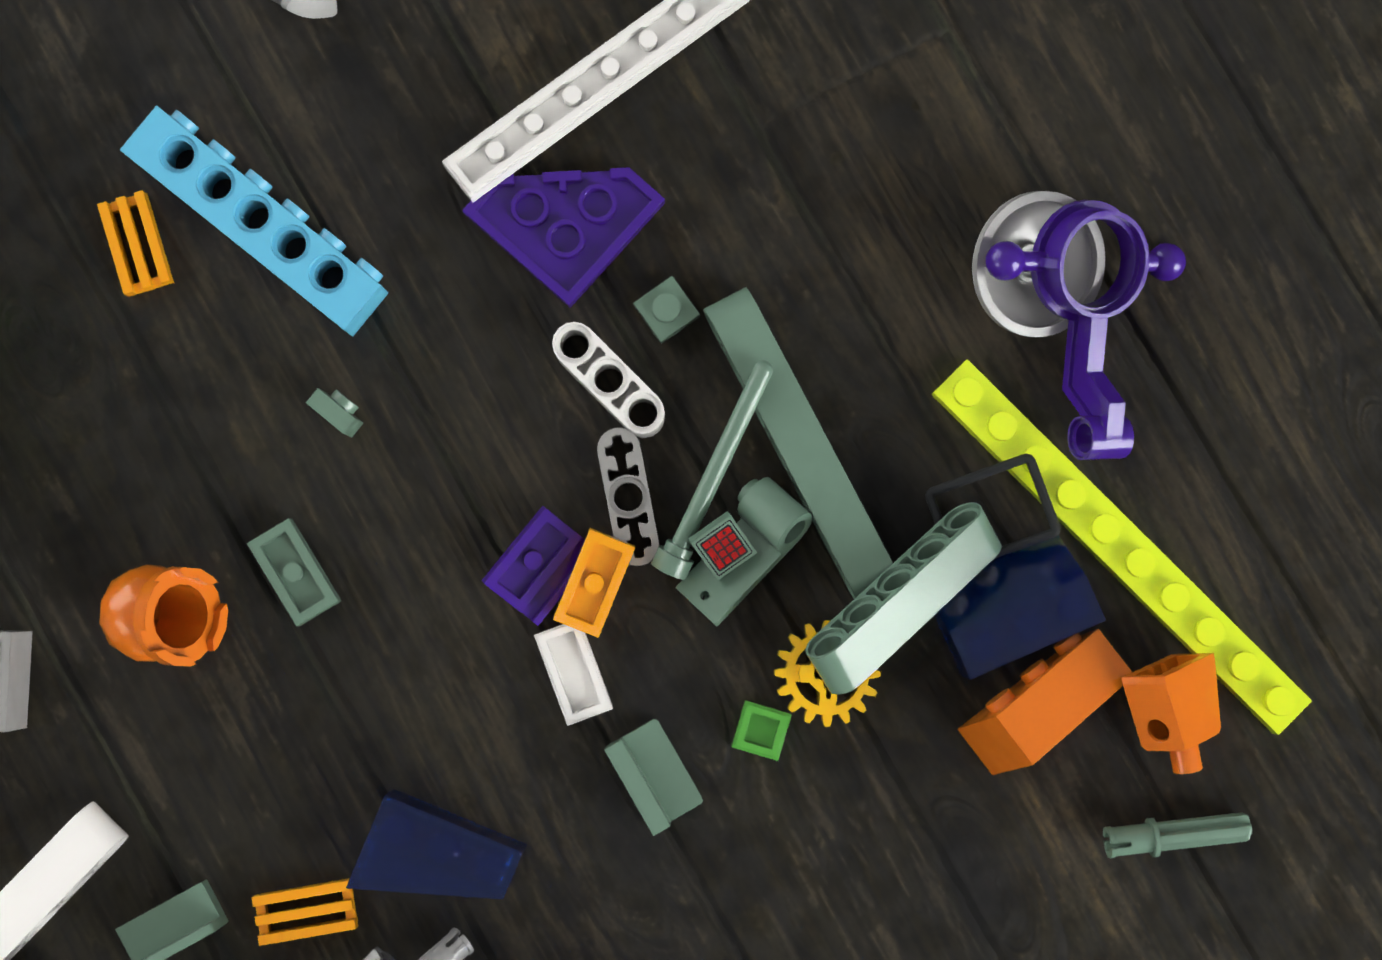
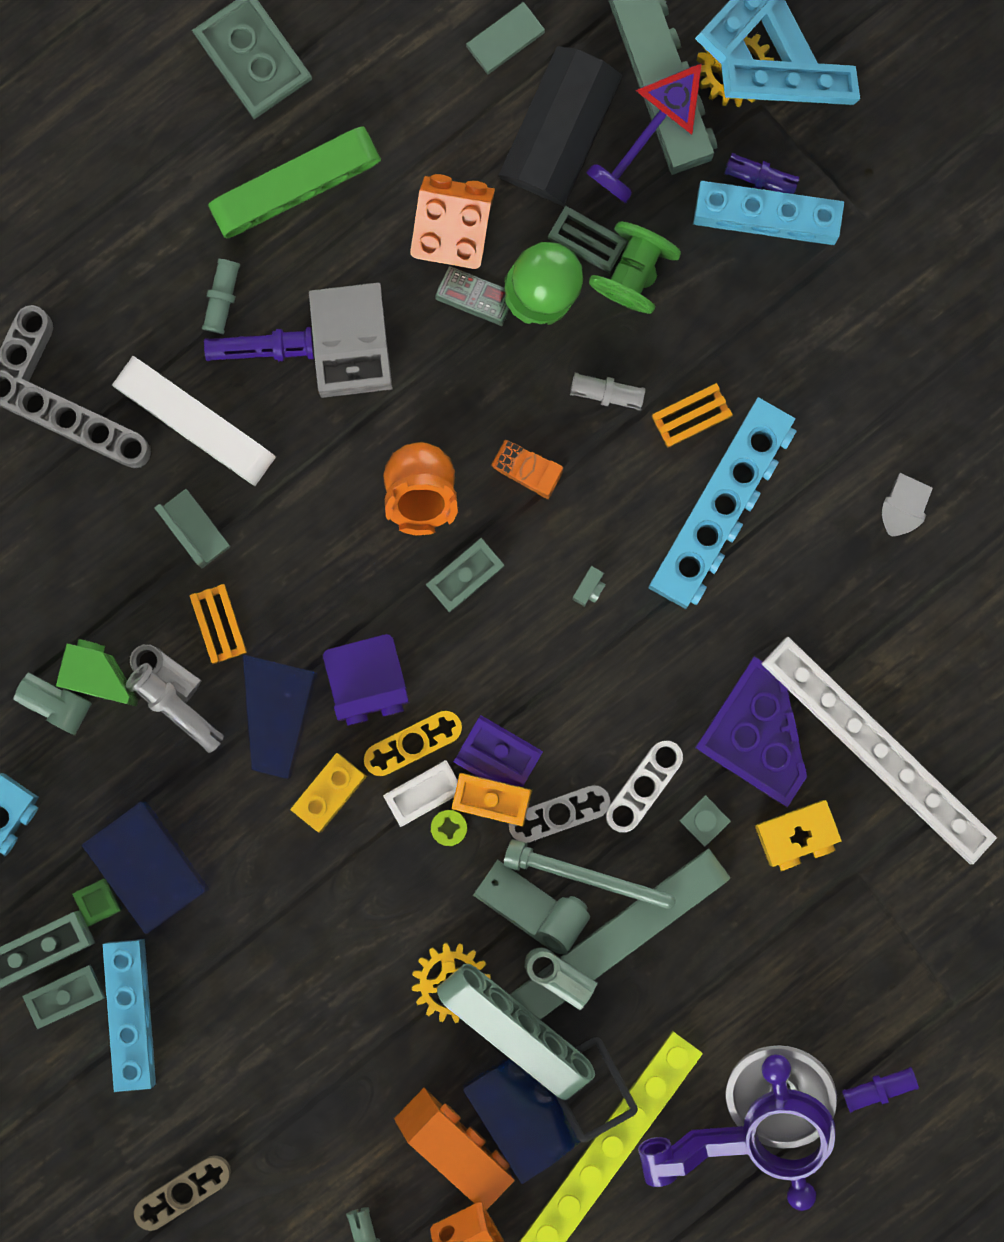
camera: 85 degrees right, 0 degrees up
sand green panel [604,719,703,836] -> none
tile [688,511,757,581] -> none
bright green tile [731,700,792,761] -> none
none -> yellow brick [290,753,367,833]
none -> dark purple bracket [323,634,410,726]
none -> yellow beam [364,711,462,776]
none -> lime wheel [431,810,467,846]
none -> orange leg [491,440,564,500]
none -> sand green piece [525,948,597,1010]
none -> light grey pin [570,372,645,411]
none -> yellow brick [755,800,842,871]
none -> dark purple pin [842,1066,919,1113]

